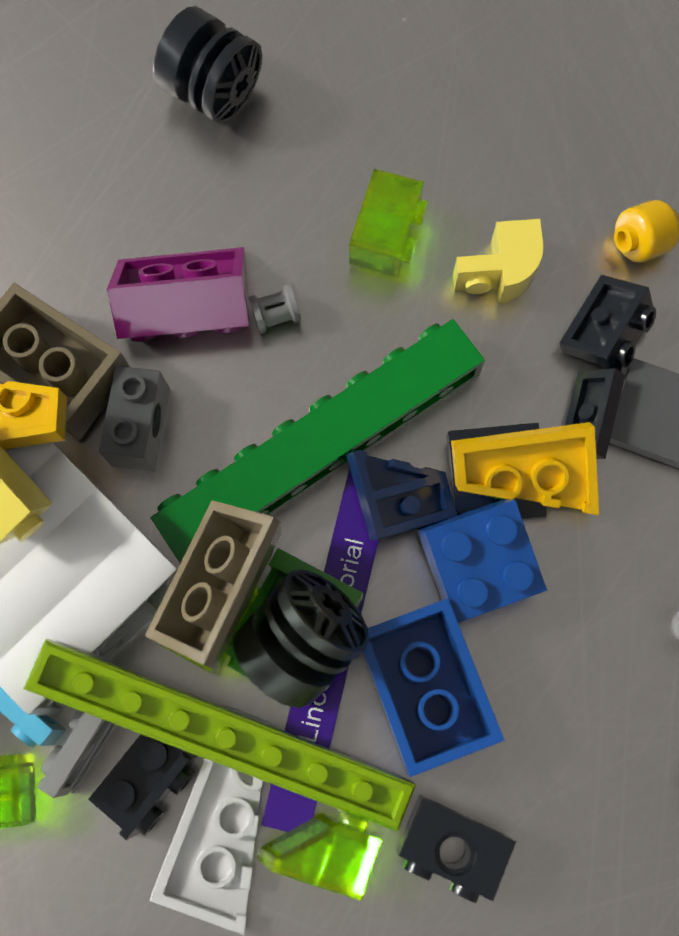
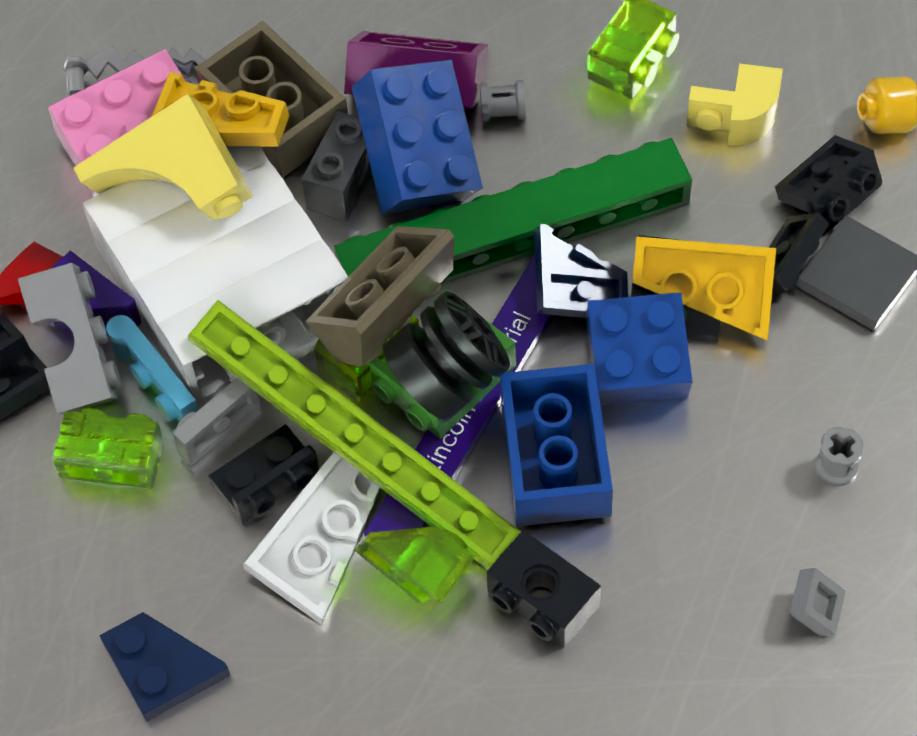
camera: 15 degrees right, 15 degrees down
none -> blue brick [351,60,483,214]

